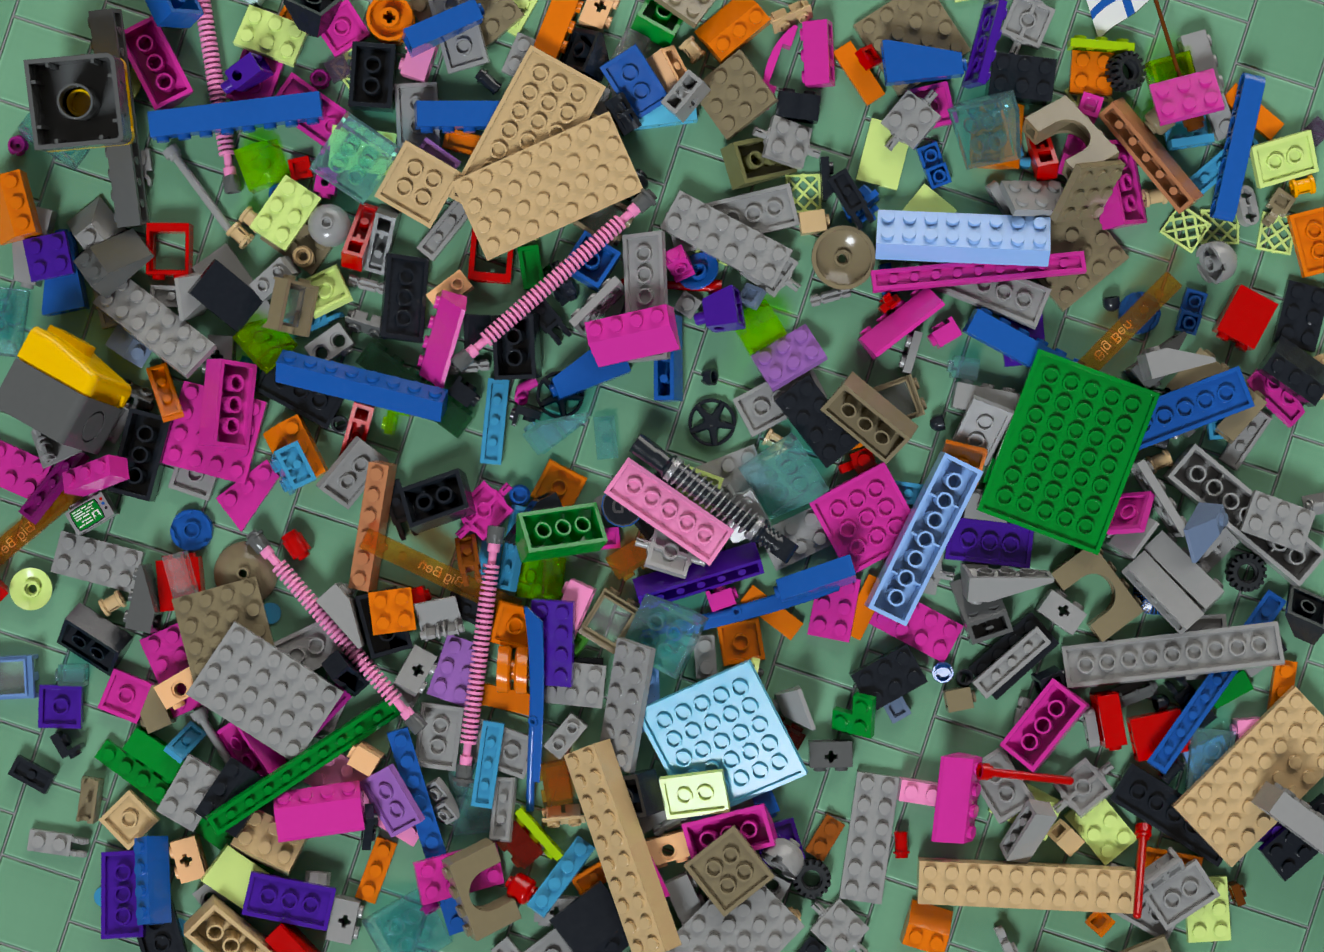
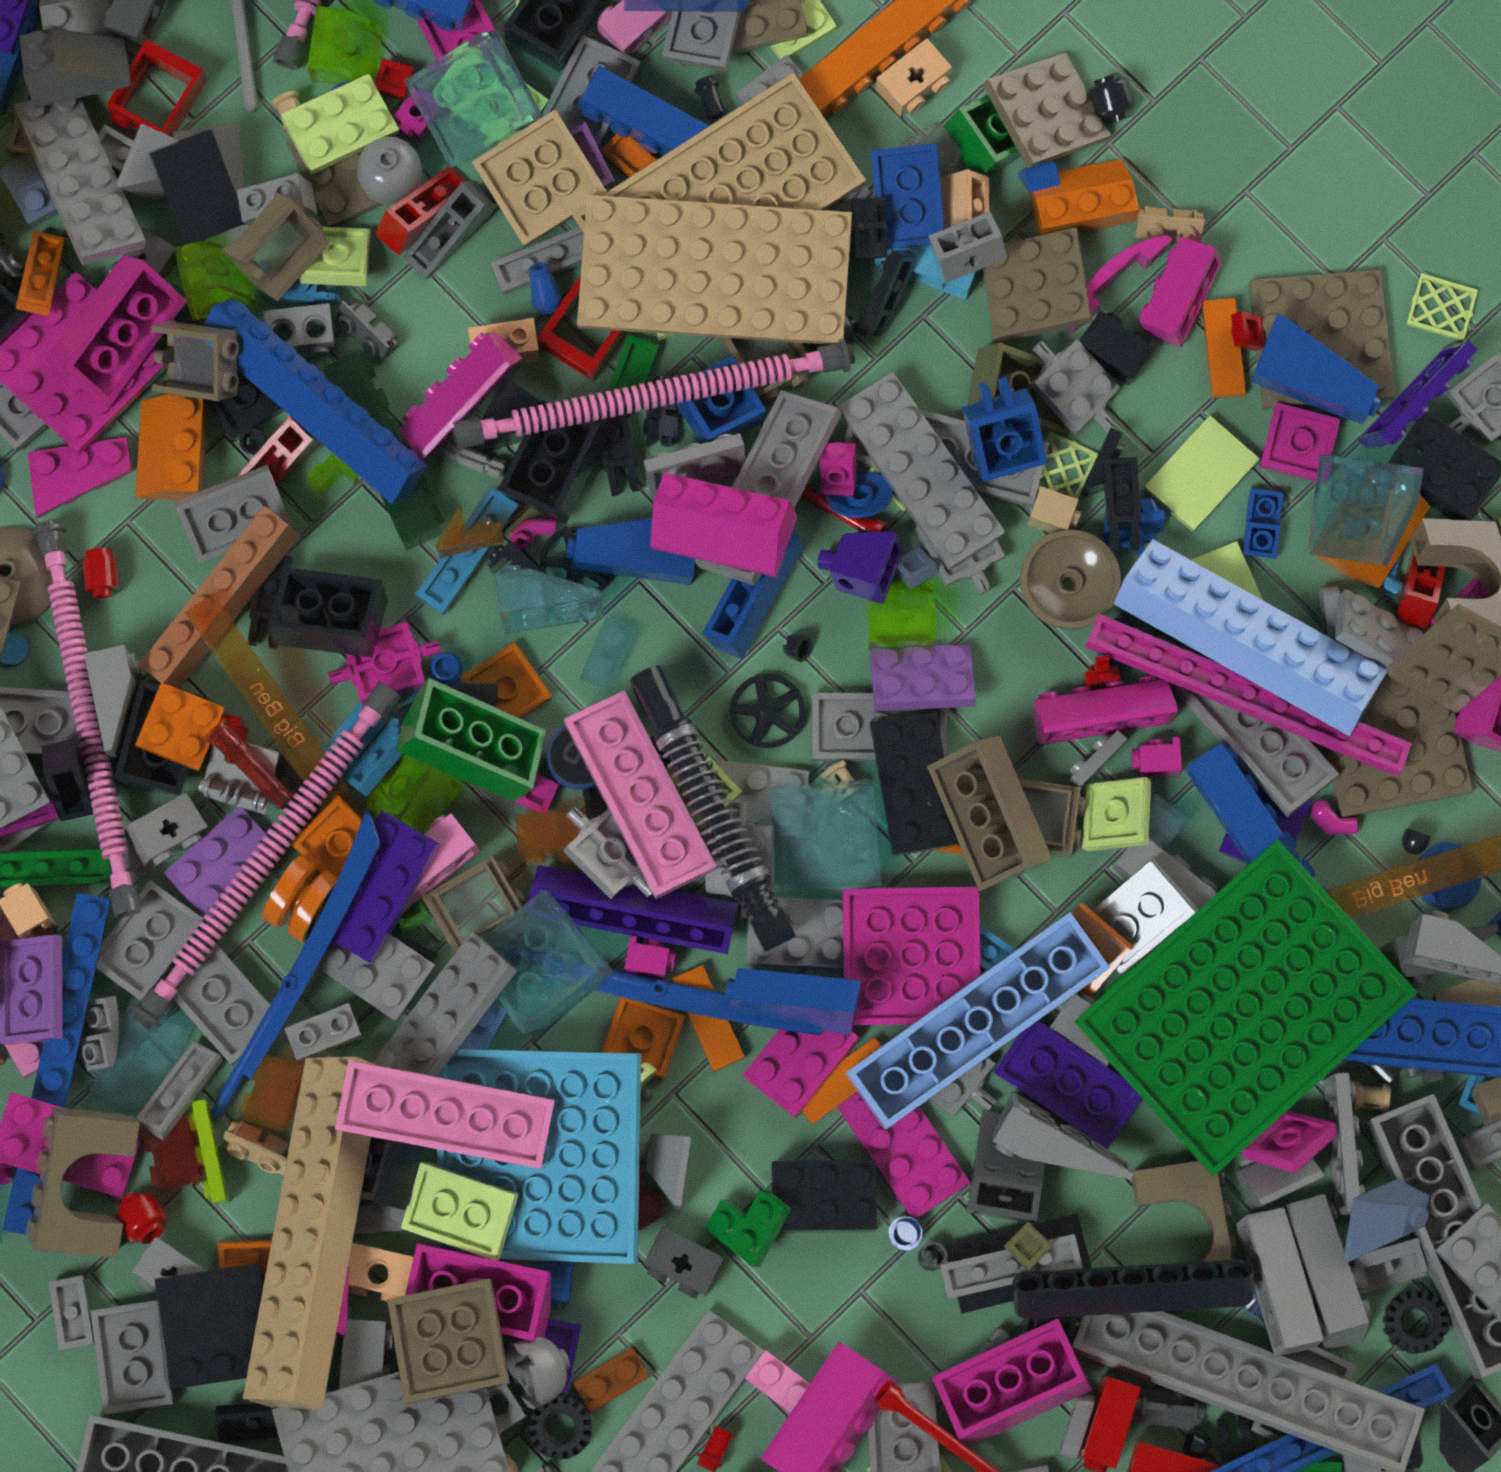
camera: 25 degrees right, 10 degrees down
tan bush [226,221,255,249] -> none
dark azure bracket [270,440,317,495] -> none
tan plate [292,246,314,267] -> none
light grey axle [347,274,383,295] -> none
black plate [379,253,429,343] -> none
black brick [448,375,482,409] -> none
dark orange hinge [455,534,482,587] -> none
dark azure plate [471,720,505,809] -> none
orange tile [478,683,530,715] -> none
dark azure plate [527,836,595,918] -> none
black slope [560,27,609,82] -> none
light grey axle [652,817,691,837] -> none
light grey plate [674,290,702,320] -> none
tan bush [678,36,706,64] -> none
light grey plate [693,634,717,679] -> none
light grey axle [809,289,851,307] -> none
red plate [838,448,877,474] -> none
light grey plate [881,89,942,151] -> none
sand blue plate [883,696,912,724] -> none
black hinge [930,413,946,431] -> none
dark tan brick [942,686,976,713] -> none
light grey brick [1034,588,1087,635] -> none
none -> dark tan window [151,319,239,401]
none -> clear red pin [203,718,293,809]
none -> bright pink plate [335,1060,555,1169]
none -> clear orange slope [436,506,504,559]
none -> blue cone [528,262,564,315]
none -> black hinge [856,250,918,337]
none -> blue hinge [962,377,1048,482]
none -> olive tile [1003,1222,1053,1271]
none -> black beam [1012,1260,1254,1319]
none -> blue slope [1018,161,1060,192]
none -> yellowish green tile [1082,777,1151,851]
none -> dark pink arm [1311,800,1358,835]

